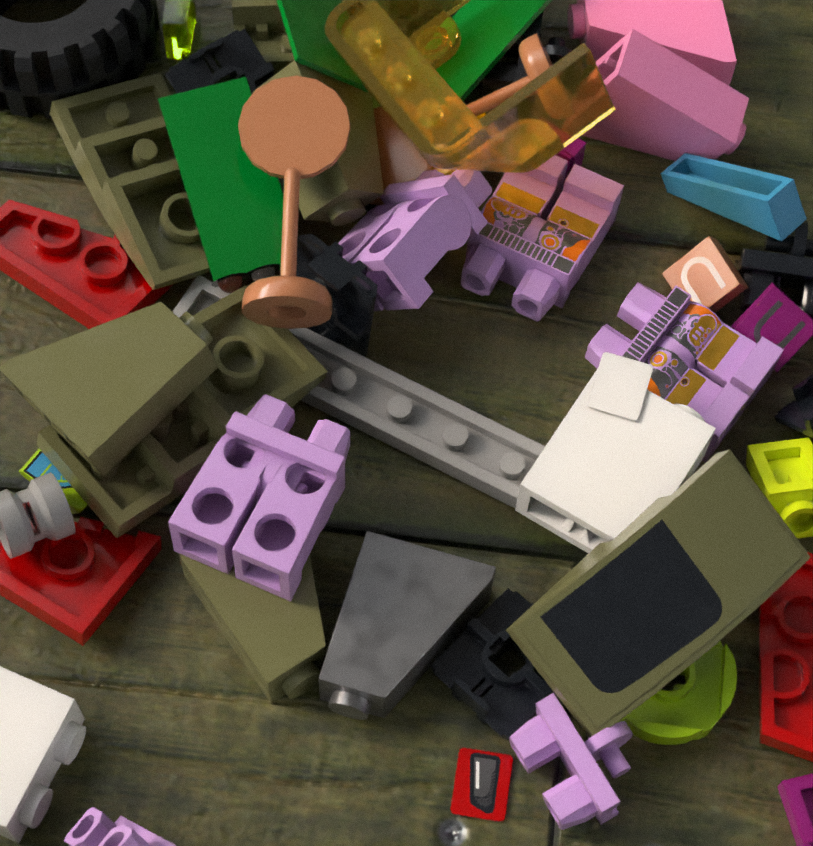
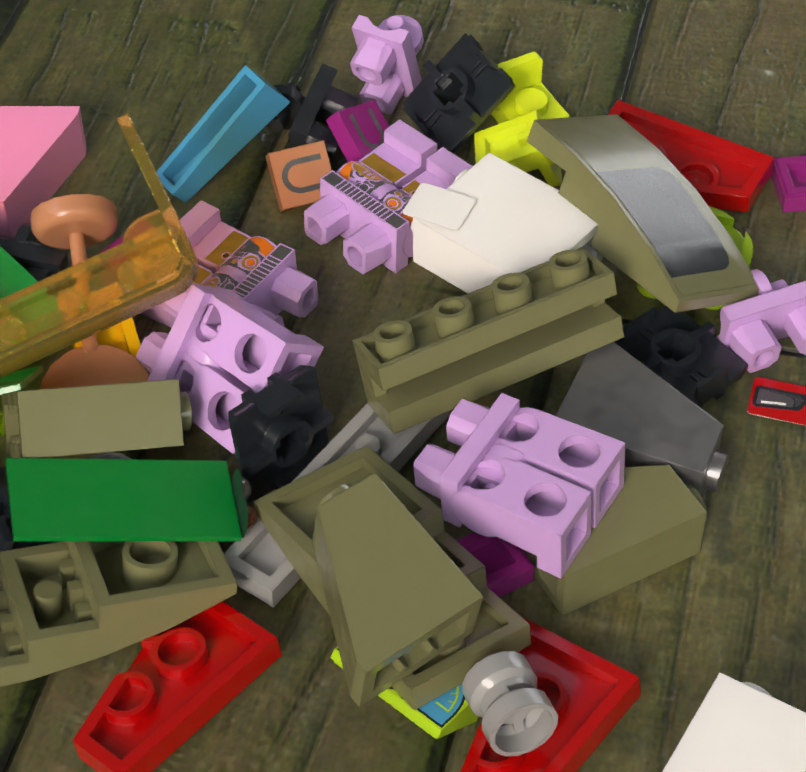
camera: 80 degrees left, 15 degrees down
nougat piece [238,75,351,329] -> none
bright pink slope [559,29,749,161] -> none
none -> olive brick [352,247,624,434]

